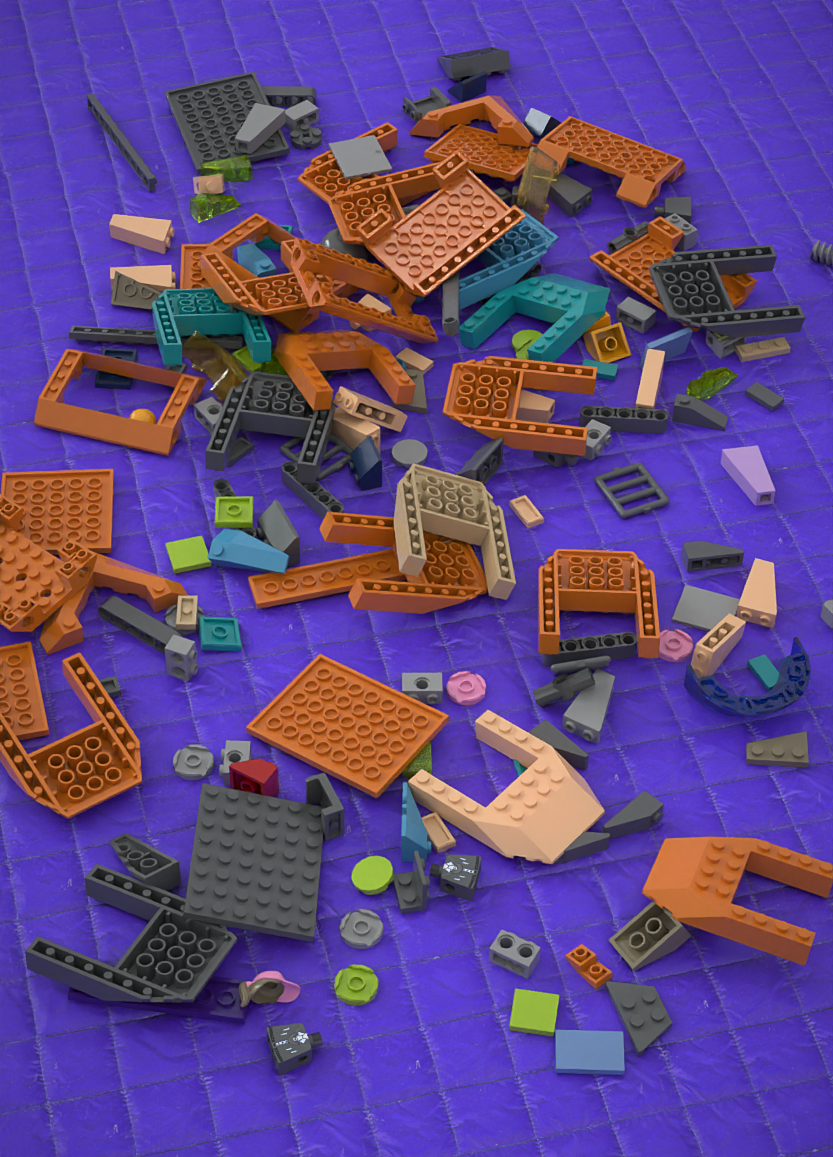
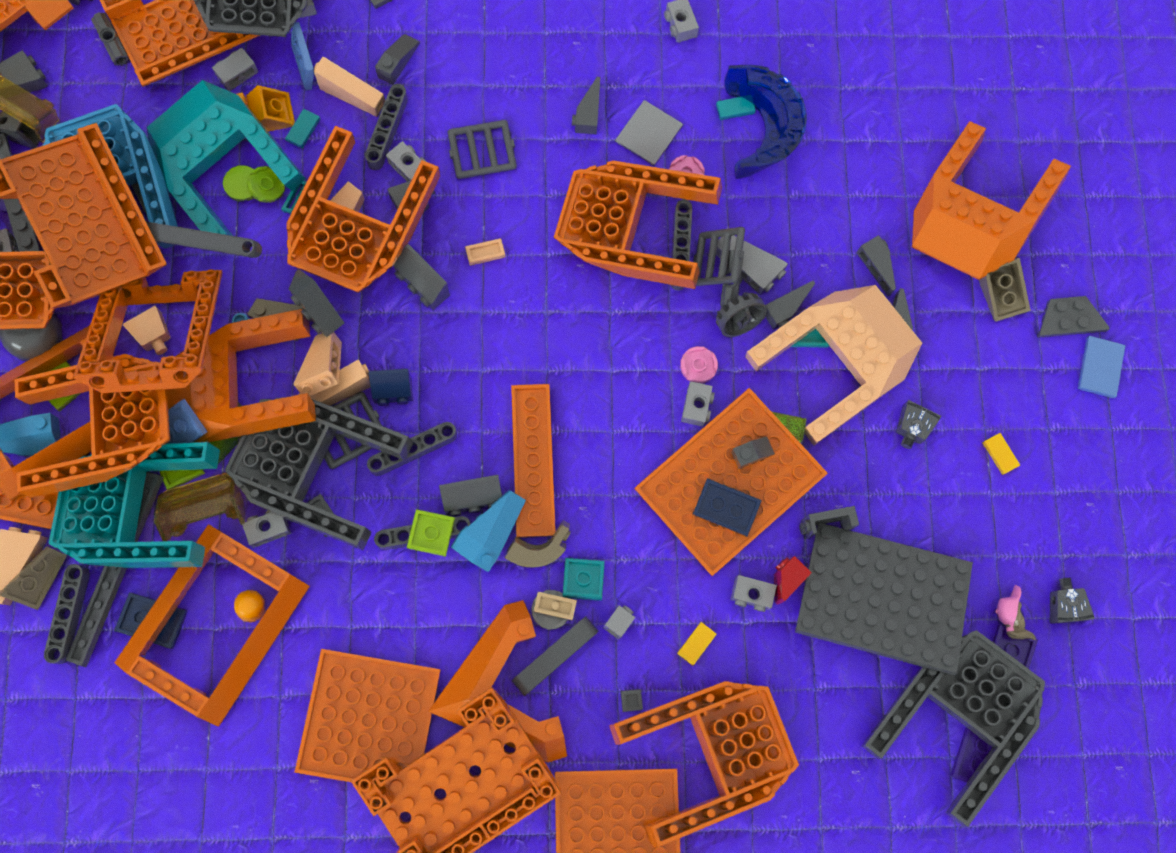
camera: 85 degrees left, 30 degrees up
dark grey wedge [109,833,181,891] -> none
lime tile [165,536,212,574] -> none
light grey tile [173,744,214,780] -> none
orange wedge [319,512,488,614] -> none
lime tile [334,964,379,1006] -> none
light grey tile [340,909,383,949] -> none
lime tile [351,856,394,895] -> none
light grey tile [391,439,428,469] -> none
tan wedge [393,463,516,600] -> none
dark grey bracket [393,851,430,914] -> none
light nougat tile [395,347,434,375] -> none
dark azure wedge [401,782,431,862] -> none
light nougat tile [422,812,456,854] -> none
light grey brick [489,930,541,979] -> none
lime tile [509,988,559,1037] -> none
orange slope [565,944,613,990] -> none
clear neon green slope [686,366,738,401] -> none
slope [688,613,746,684] -> none
lavender slope [721,445,775,506] -> none
light nougat slope [736,558,777,628] -> none
dark tan wing [746,731,809,768] -> none
none -> dark grey beam [44,564,90,664]
none -> medium blue tile [166,399,207,444]
none -> dark grey slope [288,269,344,337]
none -> dark tan arch [505,520,571,568]
none -> yellow tile [677,622,717,666]
none -> dark blue tile [692,478,762,537]
none -> dark grey gear [716,292,767,337]
none -> dark grey slope [731,437,775,470]
none -> yellow tile [982,433,1020,475]

